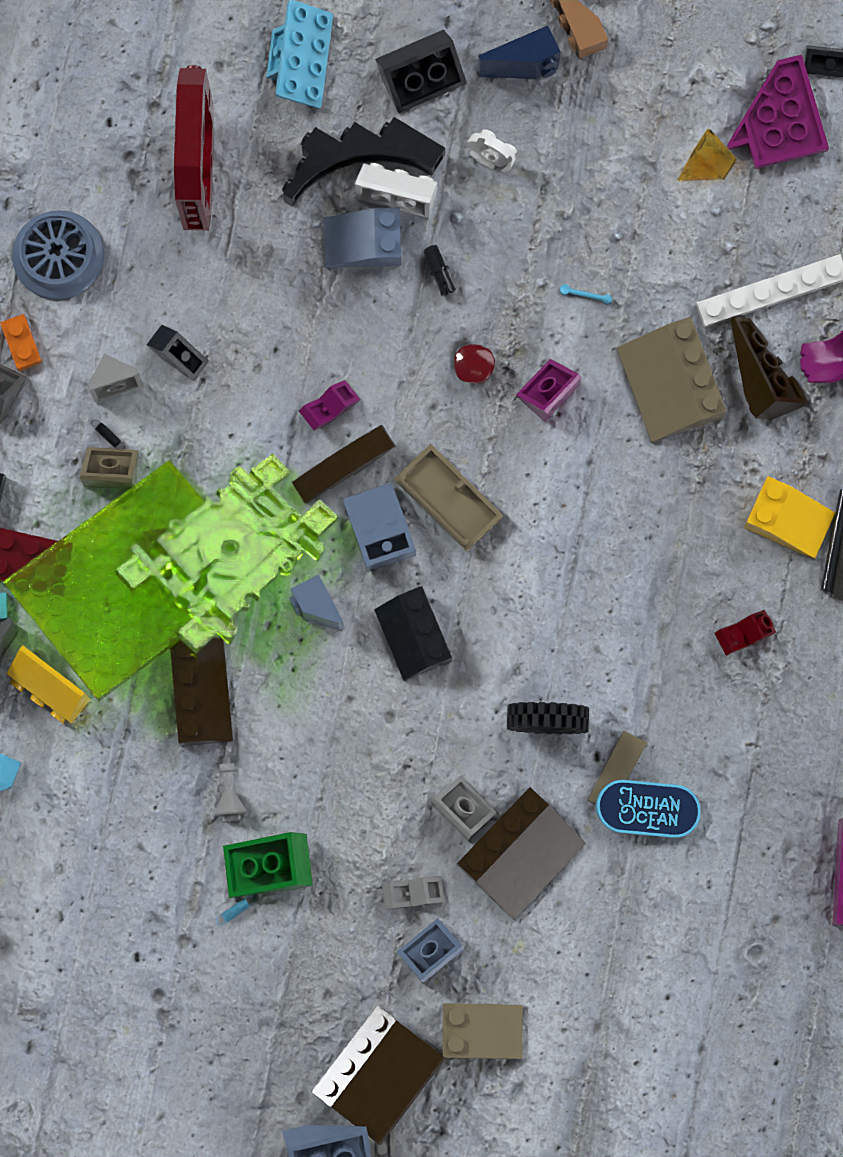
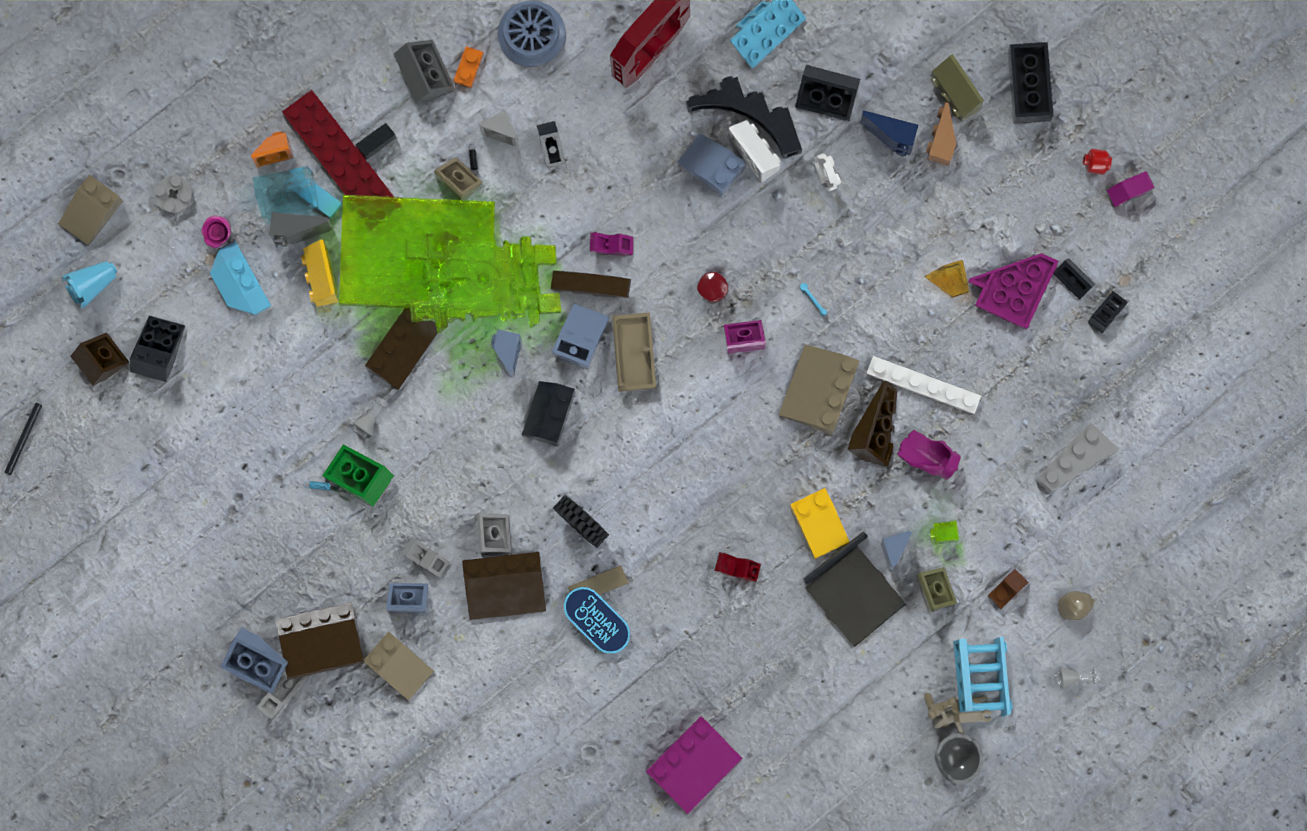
camera: 45 degrees right, 0 degrees up
black axle [424,245,456,296] -> none

